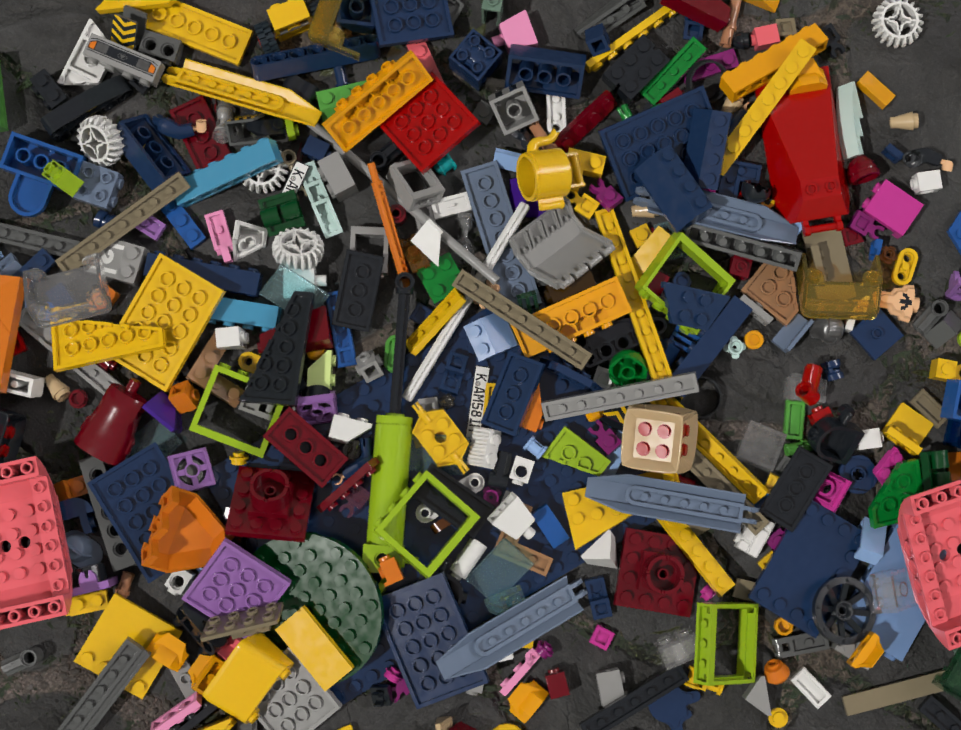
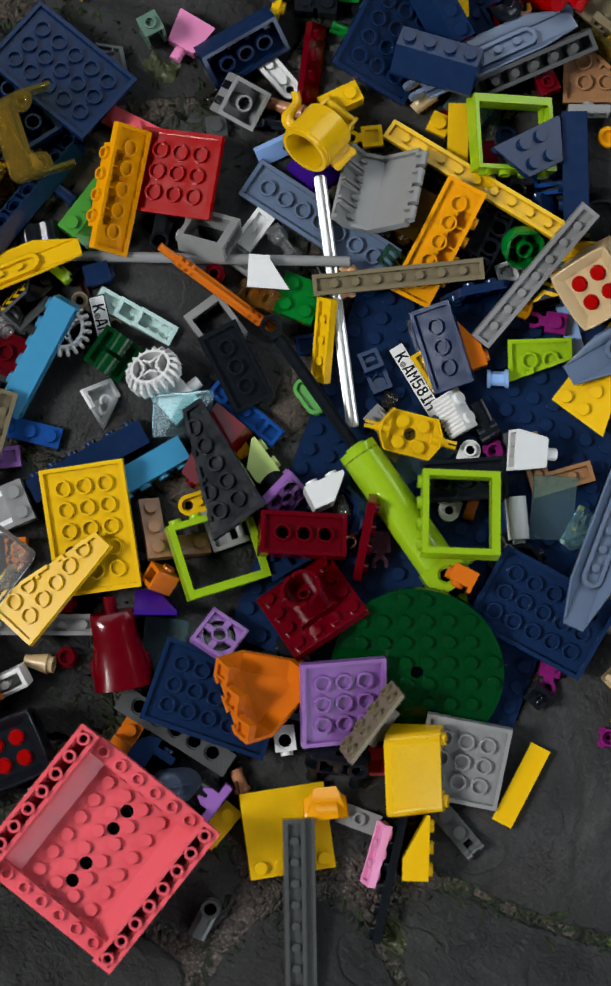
camera: 35 degrees left, 0 degrees up
light orange slope [188,654,225,695] -> none
bright pink hinge [204,210,233,264] -> none
white slope [215,326,249,350] -> none
yellow plate [229,451,249,465] -> none
yellow tile [275,605,355,691] -> none
light grey brick [317,151,359,202] -> none
light grey brick [355,349,384,383] -> none
dark pink plate [384,666,402,684] -> none
teal brick [433,153,457,176] -> none
dark blue brick [449,28,503,91] -> none
medium blue slope [463,313,519,362] -> none
white brick [509,456,535,486] -> none
blue slope [531,504,570,549] -> none
magenta plate [589,178,623,212] -> none
light aqua plate [723,336,746,359] -> none

